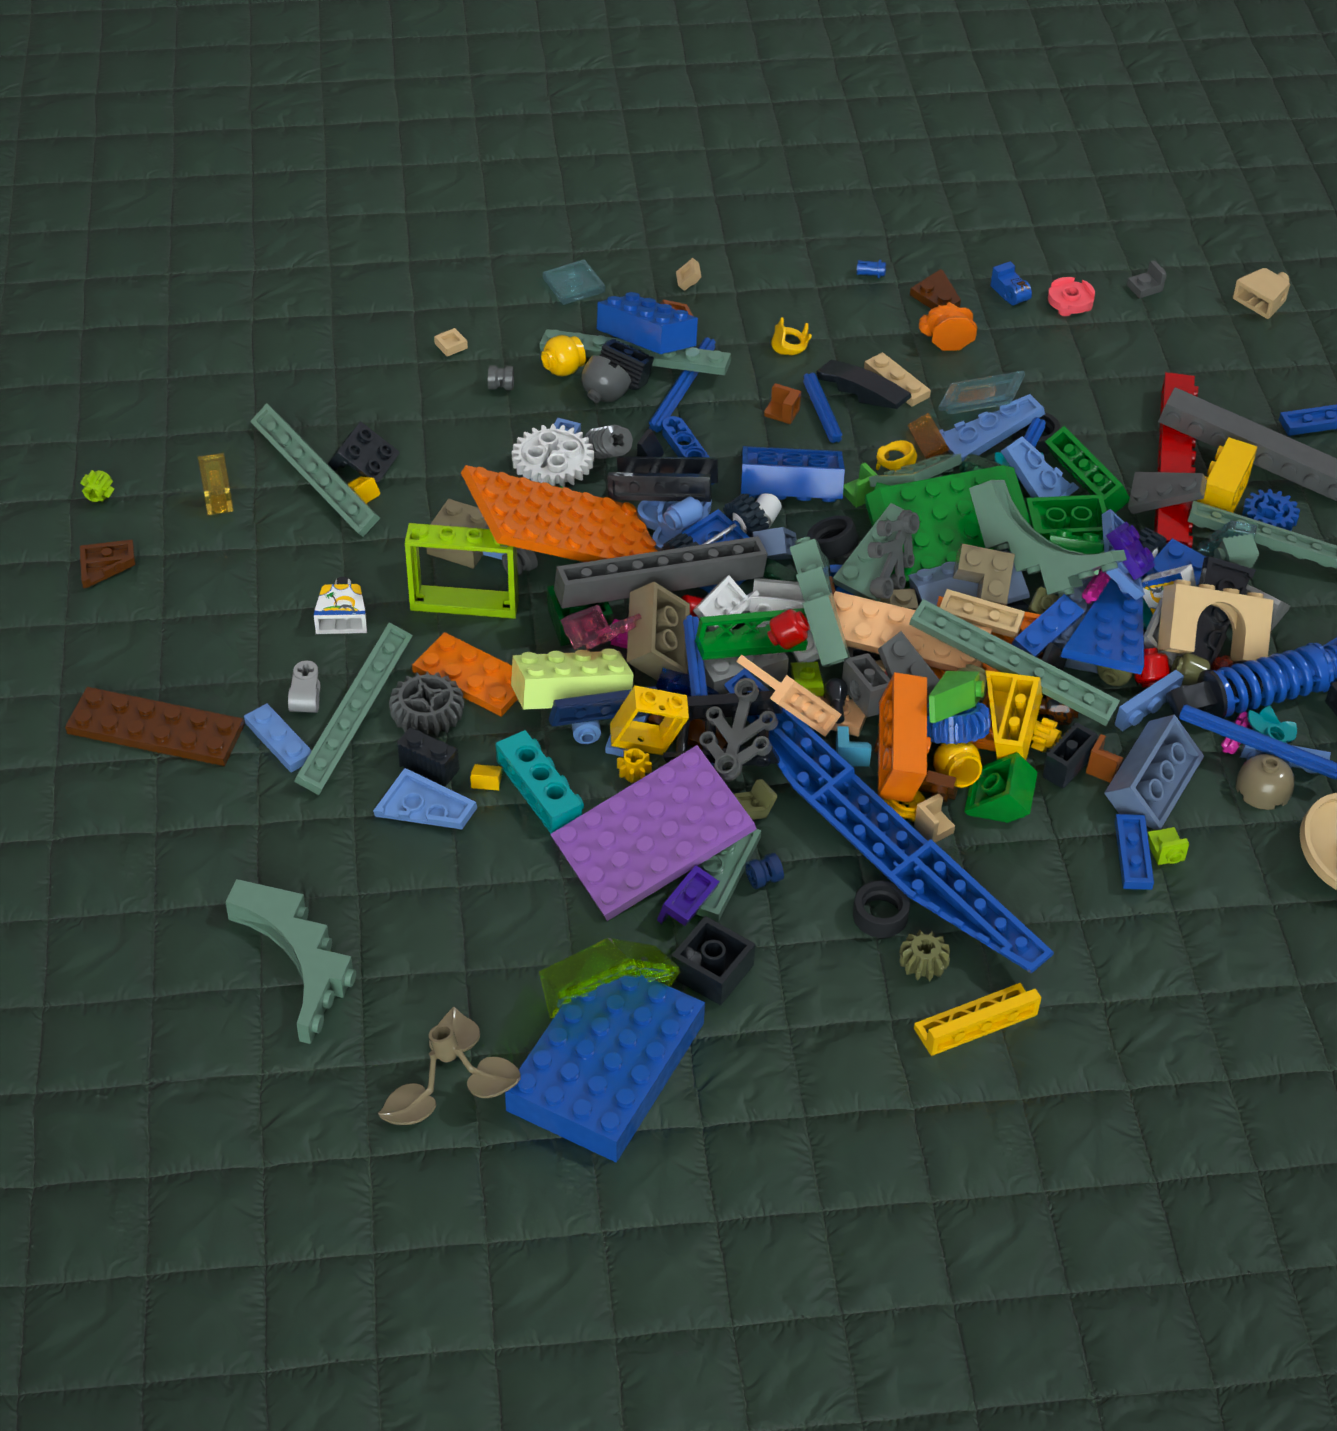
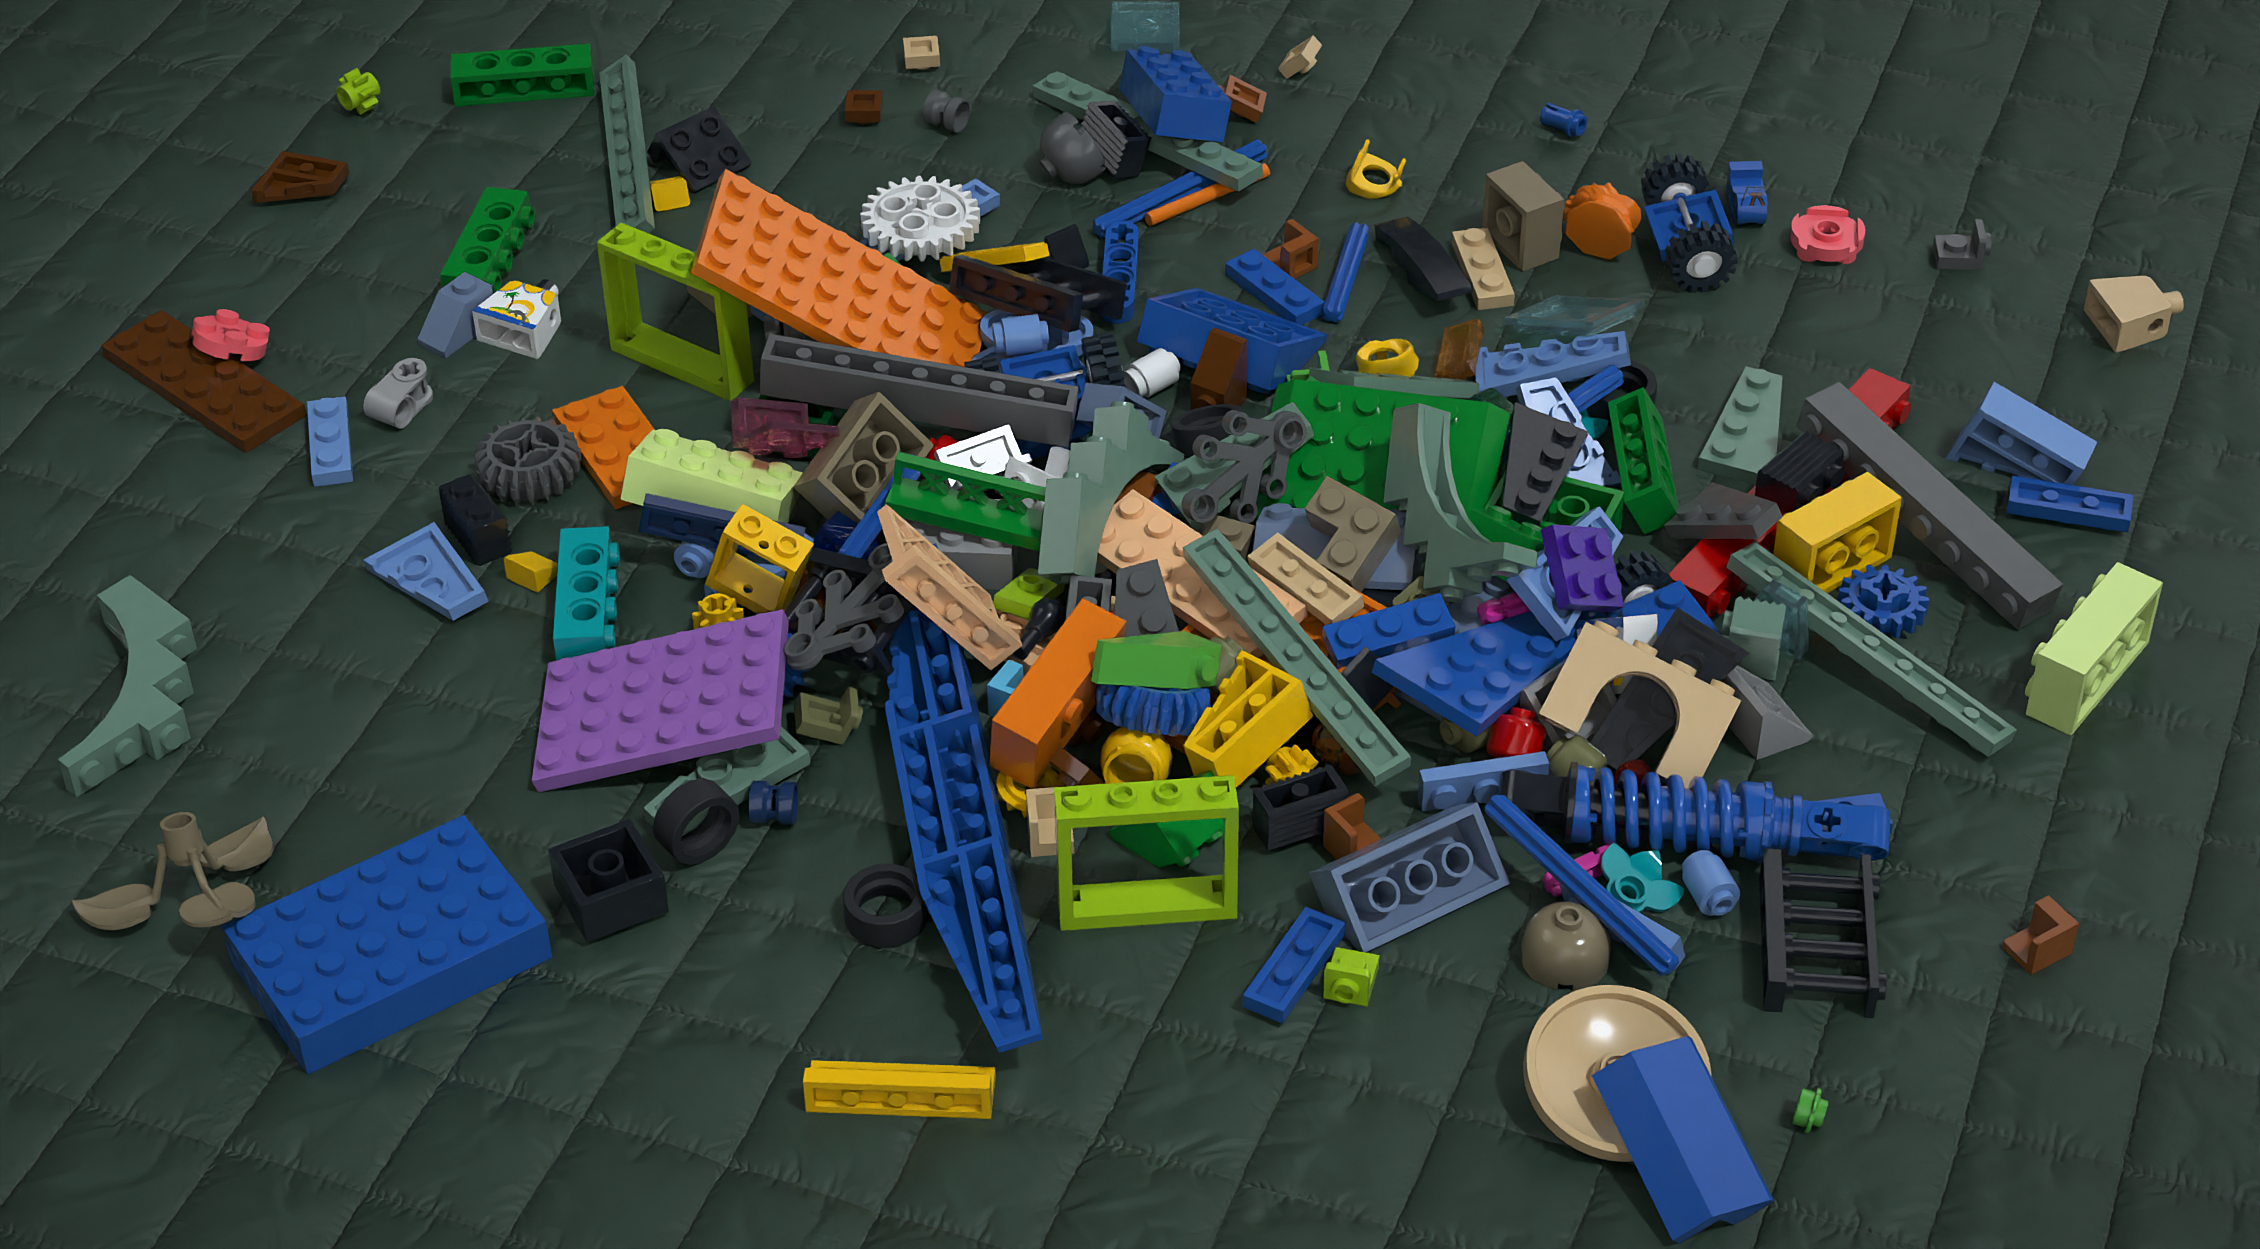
camera: 30 degrees right, 5 degrees down
clear yellow slope [198,453,233,515] -> none
sand green plate [294,622,413,795] -> none
clear neon green windscreen [539,938,680,1018] -> none
yellow piece [541,335,586,377] -> none
dark grey piece [584,425,633,459] -> none
dark purple panel [657,865,720,926] -> none
red head [767,609,810,650] -> none
olive gear [899,930,950,982] -> none
reddish brown wing [910,269,961,309] -> none
none -> coral plate [191,309,270,361]
none -> sand blue slope [417,272,493,359]
none -> green brick [440,187,535,294]
none -> green brick [450,44,595,107]
none -> black tyre [653,778,739,865]
none -> reddish brown plate [845,90,883,124]
none -> yellow tile [939,242,1049,272]
none -> lime window [1054,775,1239,931]
none -> orange bar [1144,163,1270,227]
none -> reddish brown slope [1191,328,1248,410]
none -> blue plate [1225,249,1325,325]
none -> dark tan brick [1482,161,1565,272]
none -> black wing [1500,402,1589,527]
none -> plate [1641,154,1738,293]
none -> medium blue brick [1682,850,1740,916]
none -> sand green wing [1698,366,1783,485]
none -> black brick [1755,431,1845,513]
none -> medium blue wedge [1945,382,2097,485]

